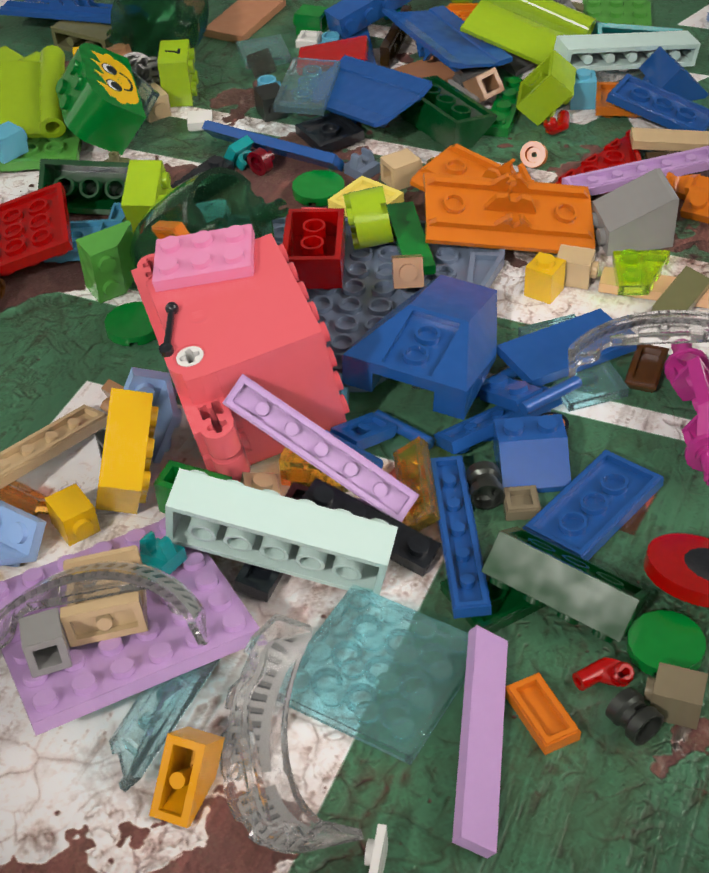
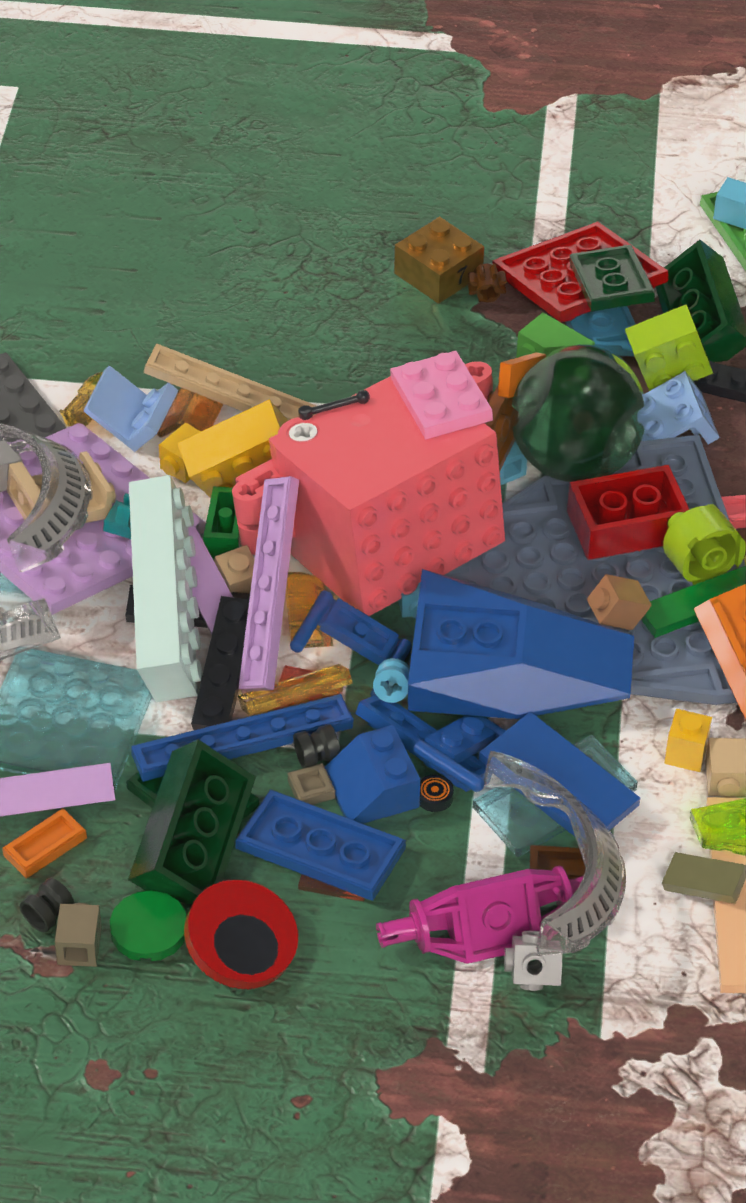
camera: 70 degrees right, 5 degrees up
red arm [572,657,635,691] -> none
none -> medium azure wheel [373,658,410,703]
none -> dark green tile [569,245,655,312]

